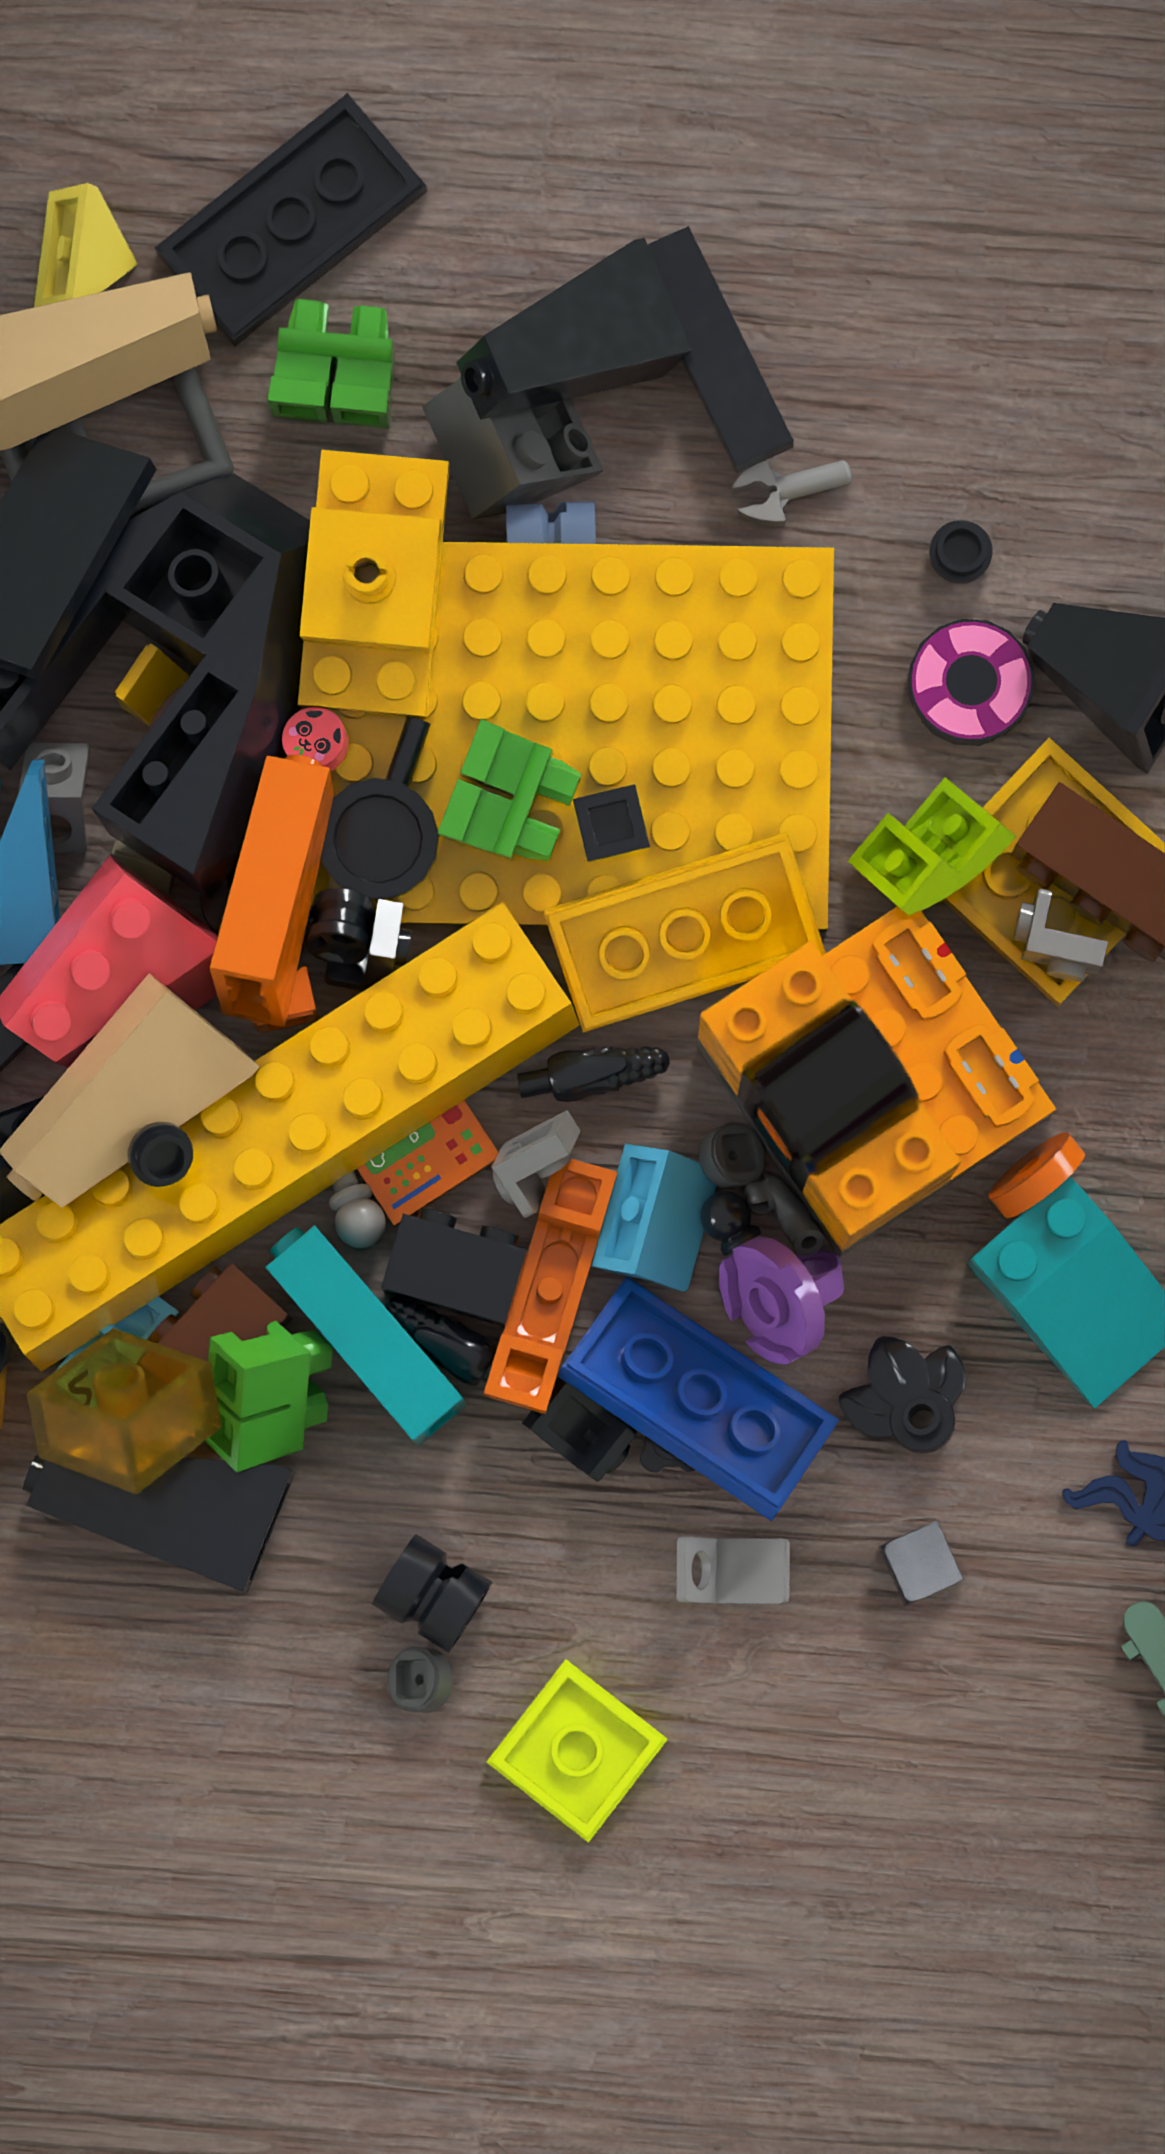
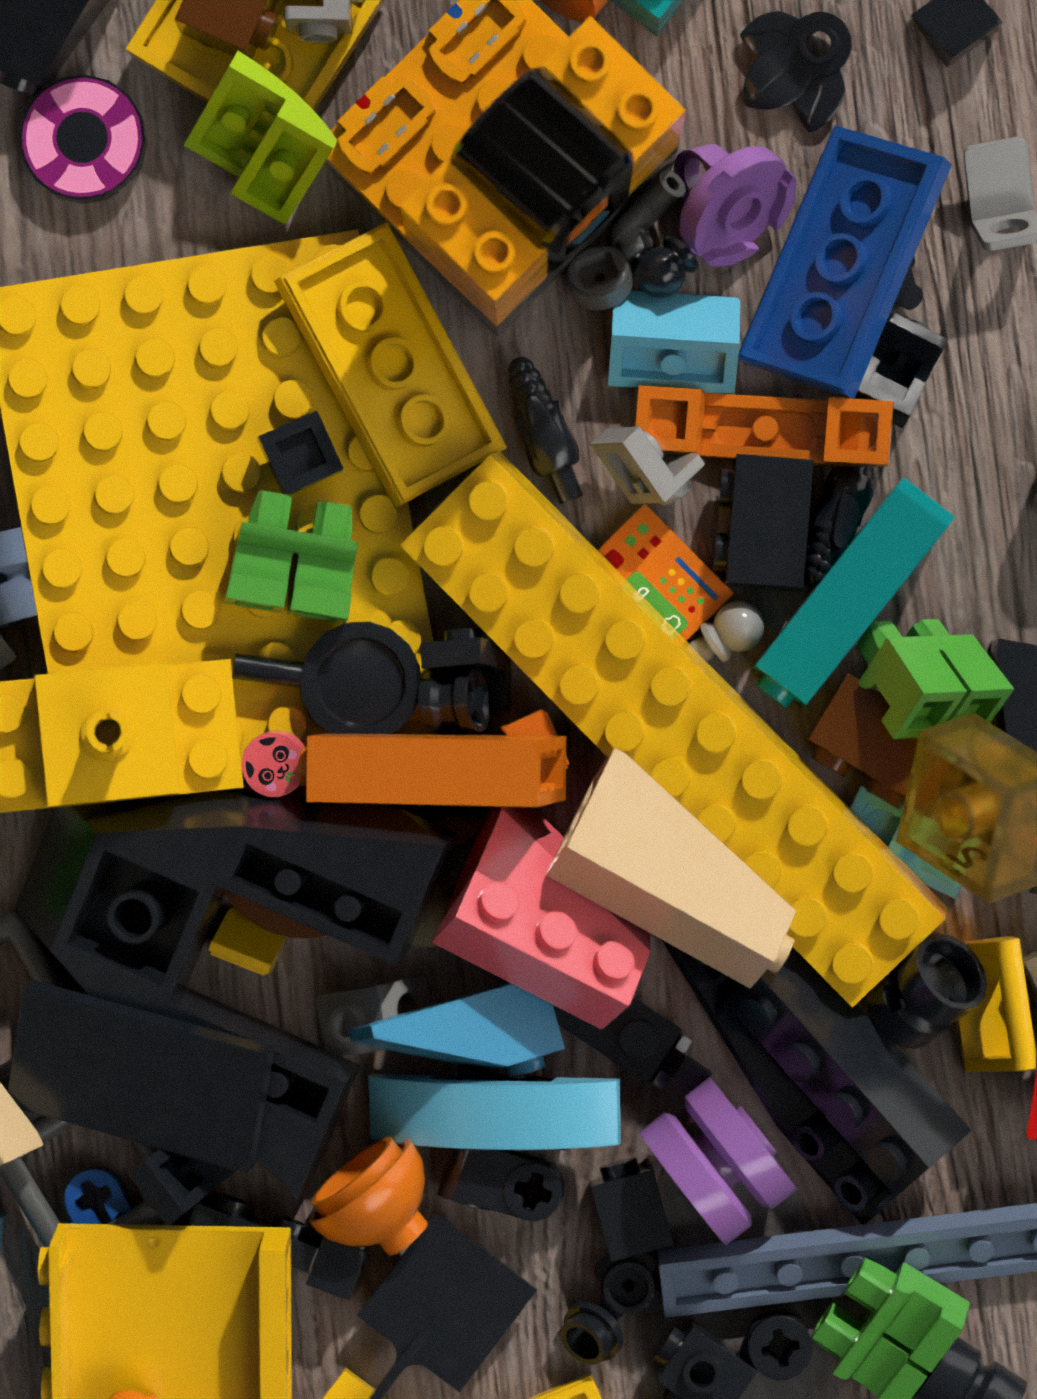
camera: 100 degrees left, 5 degrees up
black plate [128,1122,193,1187] -> none

